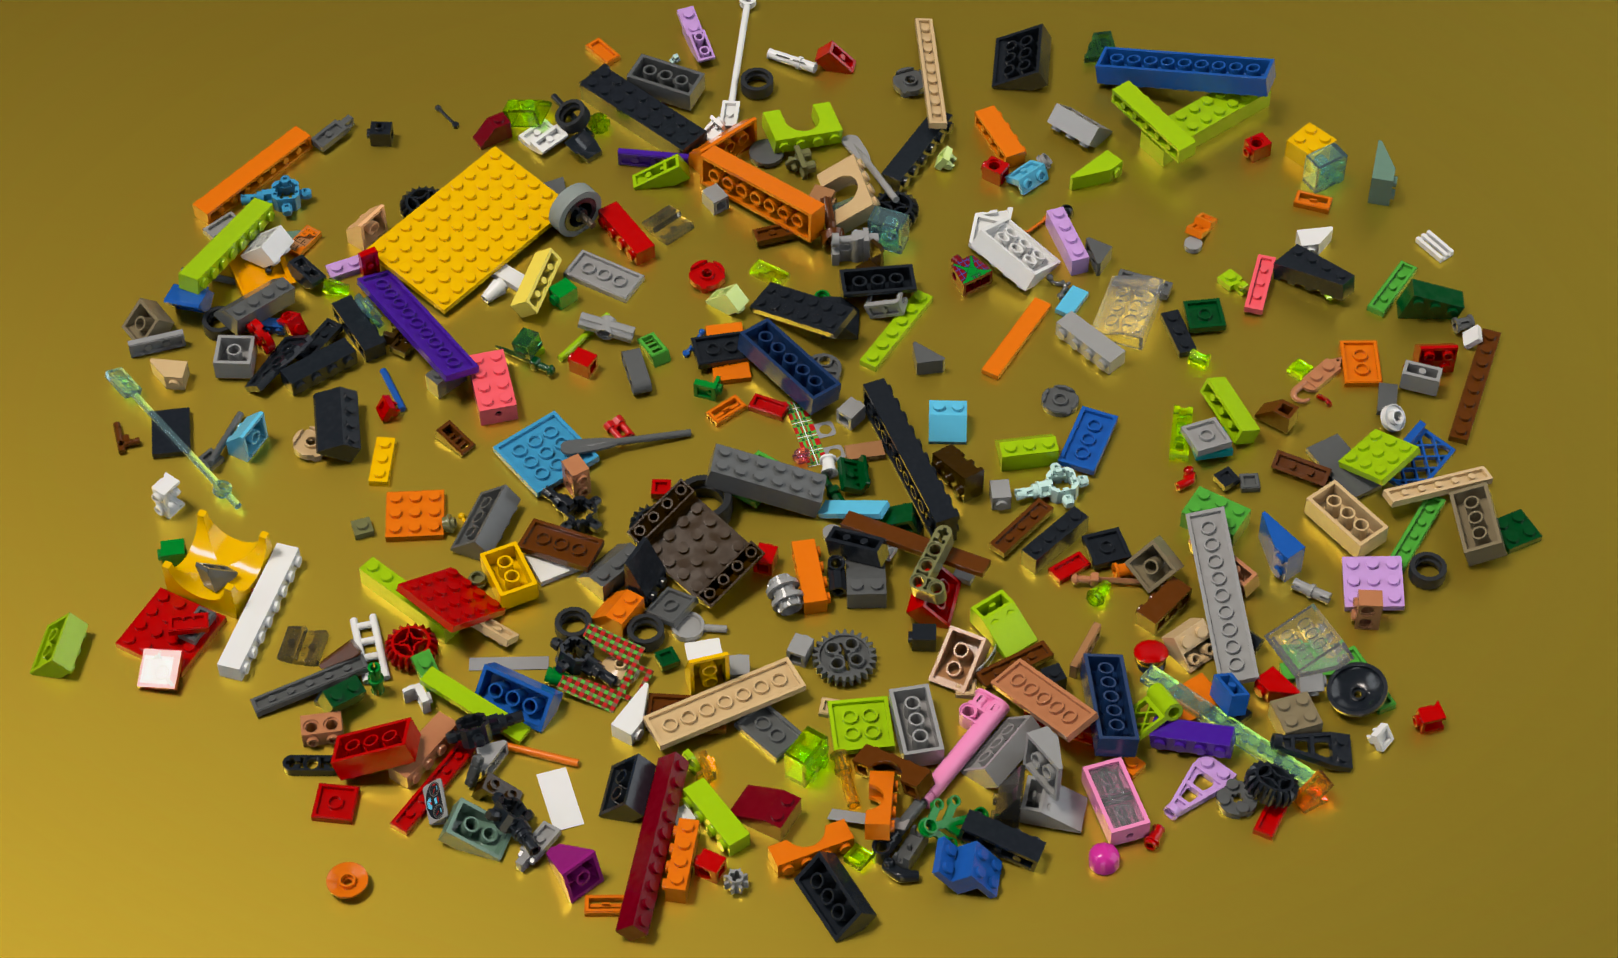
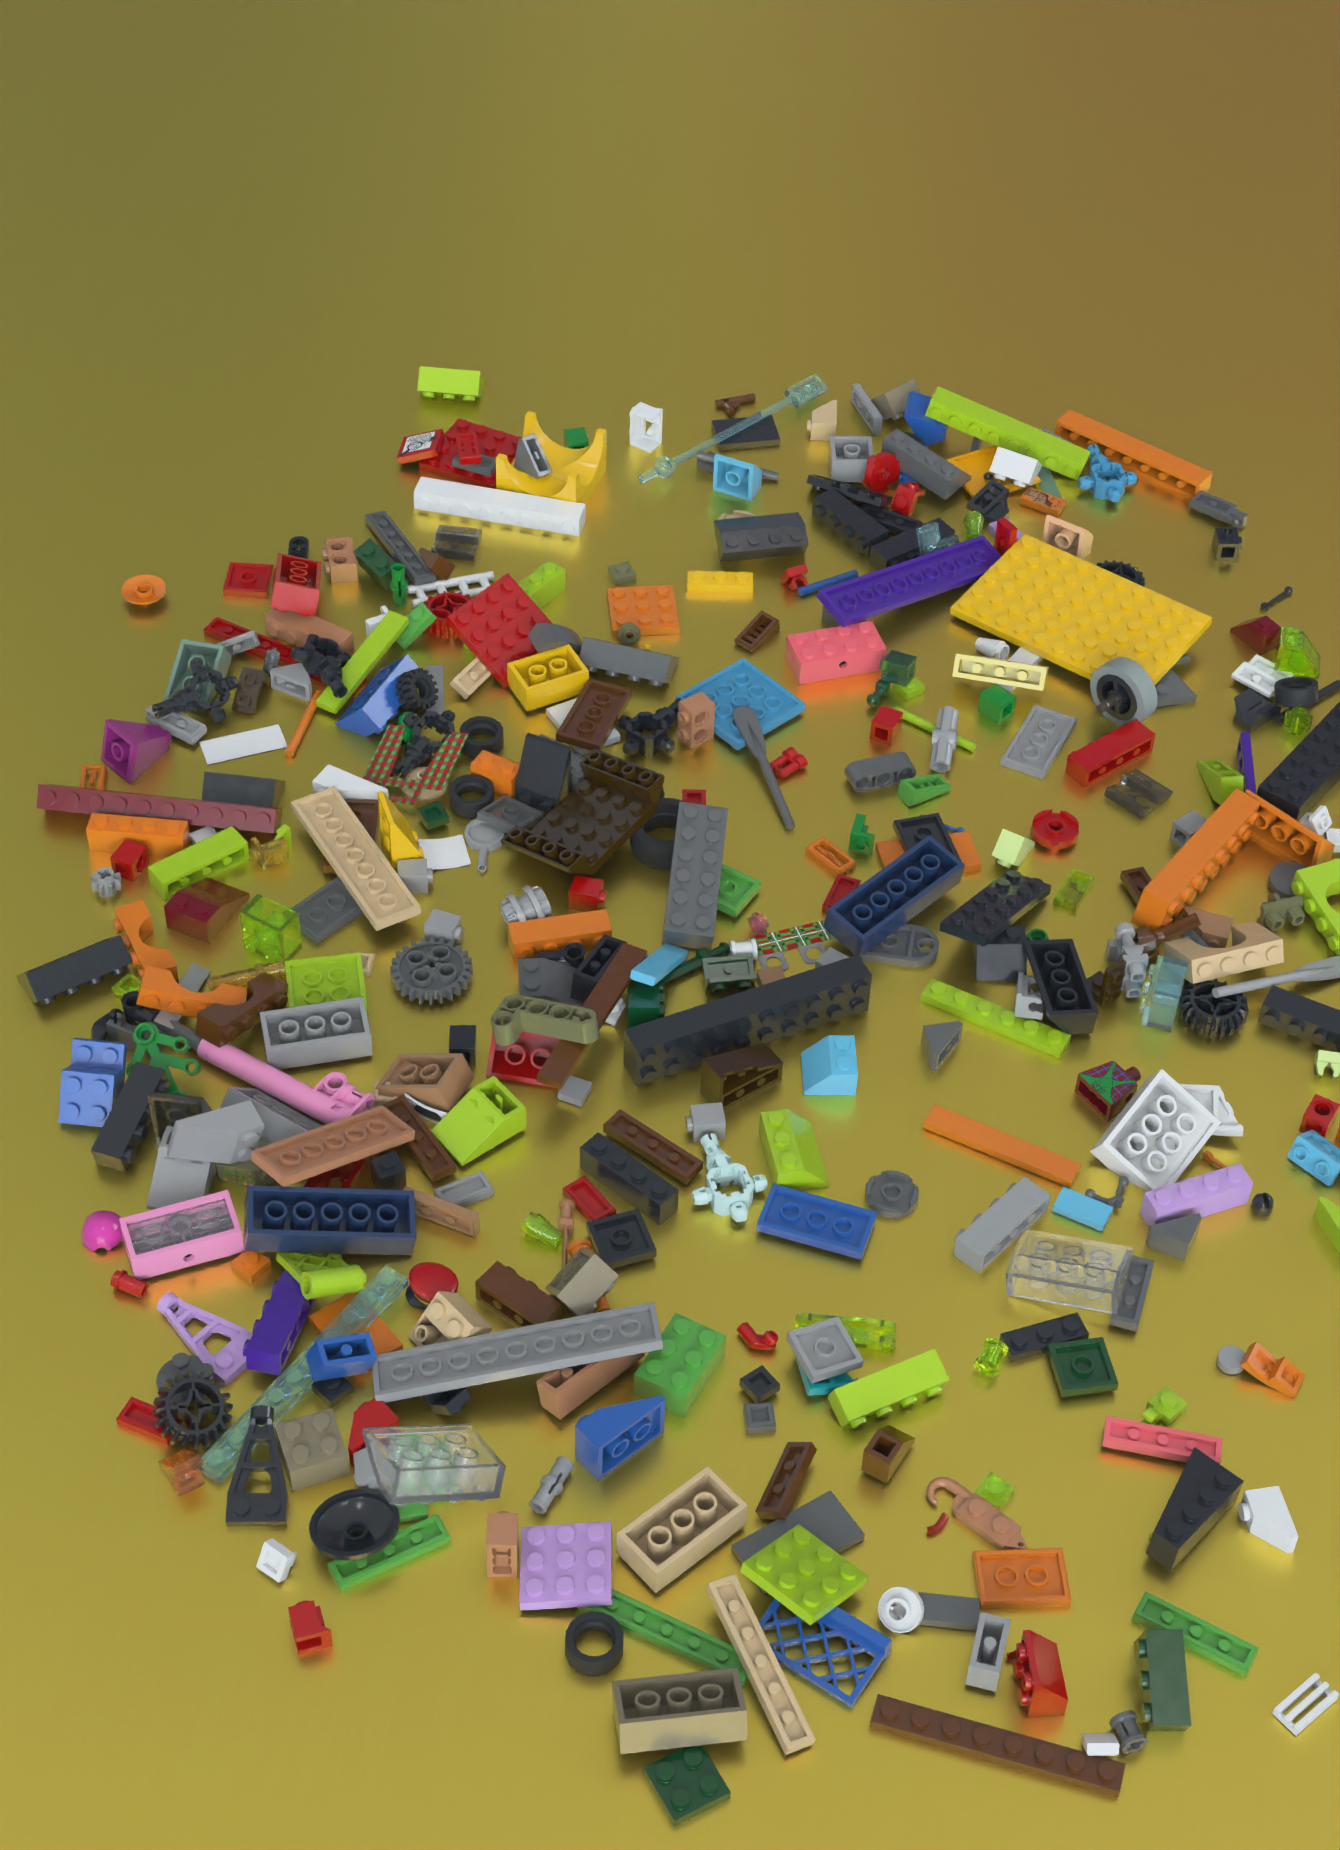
camera: 85 degrees right, 5 degrees down
none -> black tyre [395,668,439,713]
none -> light grey tile [433,1171,494,1207]
none -> dark grey slope [528,623,582,655]

